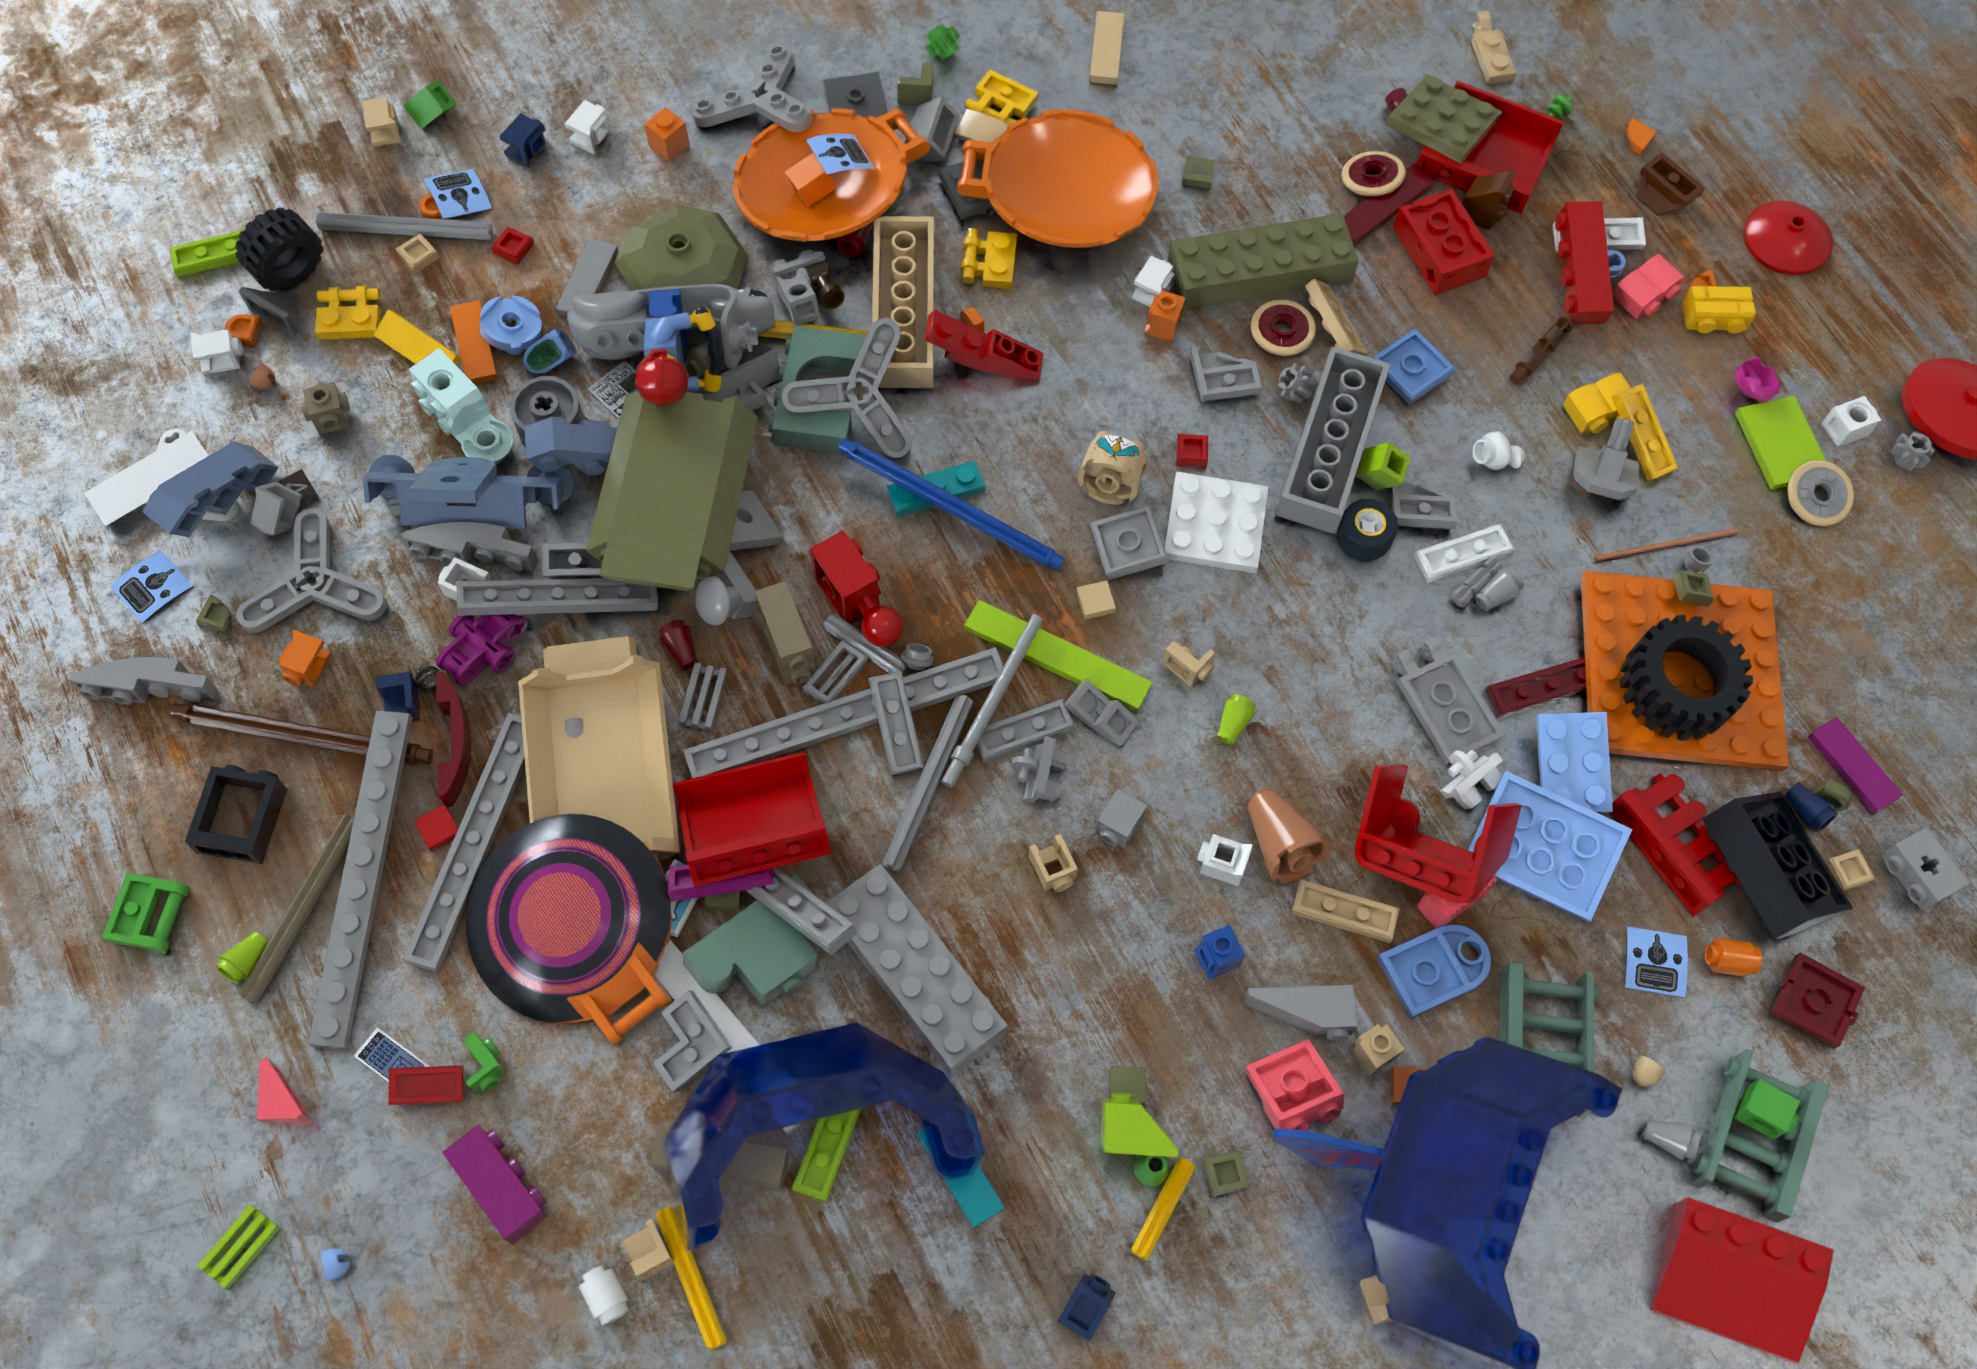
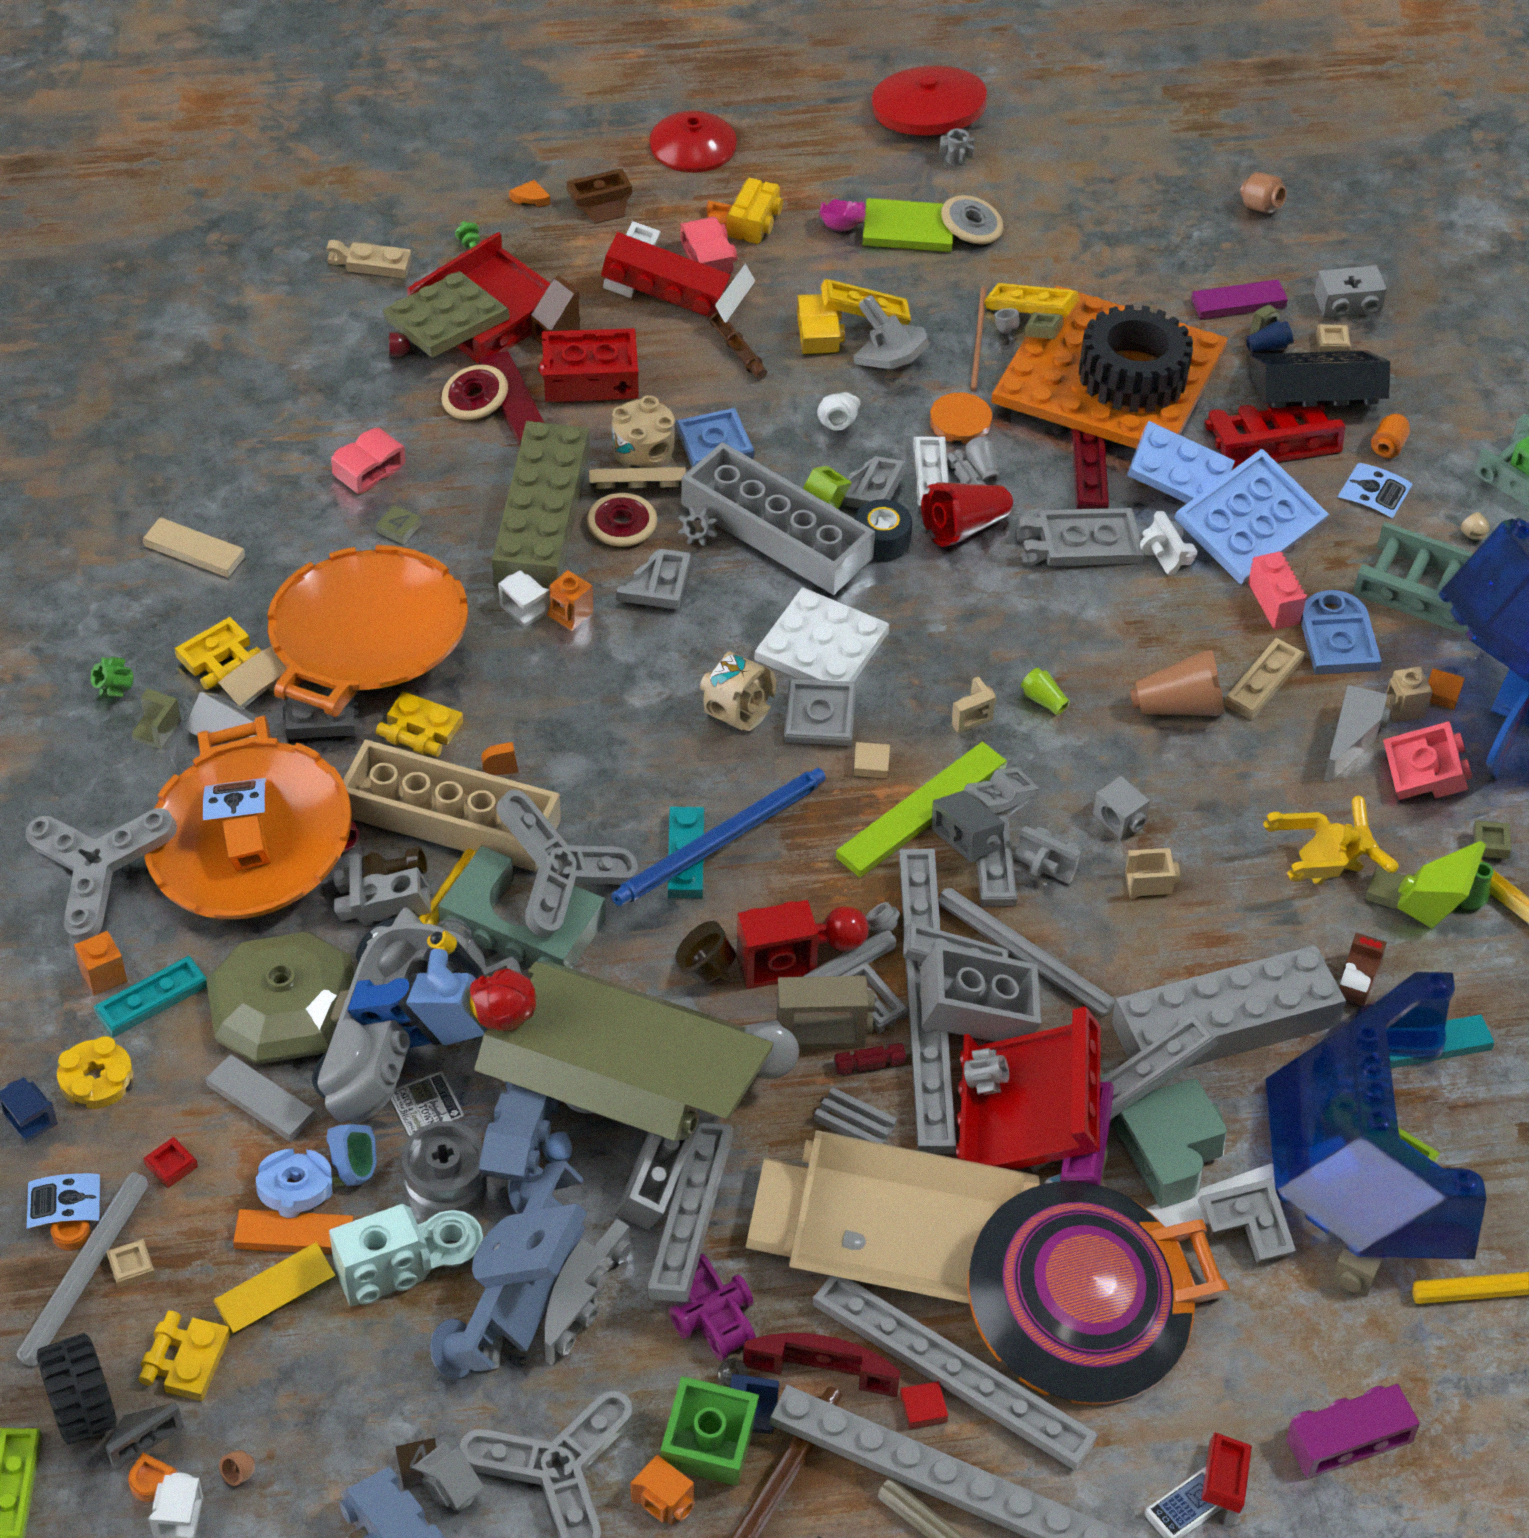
camera: 70 degrees left, 15 degrees down
dark tan brick [301,382,350,435] -> none
white window [438,557,492,601] -> none
bright green bracket [462,1032,506,1094] -> none
white window [565,100,610,154] -> none
white brick [578,1265,629,1326] -> none
tan panel [623,1218,674,1281] -> none
dark red cone [659,620,698,670] -> none
dark grey plate [823,72,888,118] -> none
red slope [924,310,1043,381] -> none
light grey bar [941,614,1044,788] -> none
red tile [1176,434,1208,468] -> none
blue window [1194,924,1245,980] -> none
white window [1197,834,1253,886] -> none
red windscreen [1354,764,1522,904] -> none
dark red plate [1769,952,1865,1049] -> none
white brick [1821,396,1881,448] -> none
none -> yellow plate [57,1036,133,1109]
none -> teal tile [93,955,207,1038]
none -> coral brick [331,427,406,494]
none -> light blue hinge [541,1132,573,1163]
none -> tan brick [612,395,675,468]
none -> bright green slope [660,1376,759,1486]
none -> dark brown piece [675,921,736,984]
none -> white sticker [715,264,755,323]
none -> dark red axle [834,1043,906,1075]
none -> light grey brick [920,943,1041,1042]
none -> red cone [921,482,1013,547]
none -> orange tile [930,392,992,444]
none -> dark grey hinge [932,790,1005,863]
none -> light grey gear [964,1048,1009,1095]
none -> yellow tile [984,283,1080,317]
none -> yellow piece [1263,795,1399,885]
none -> copper leg [1339,933,1387,1006]

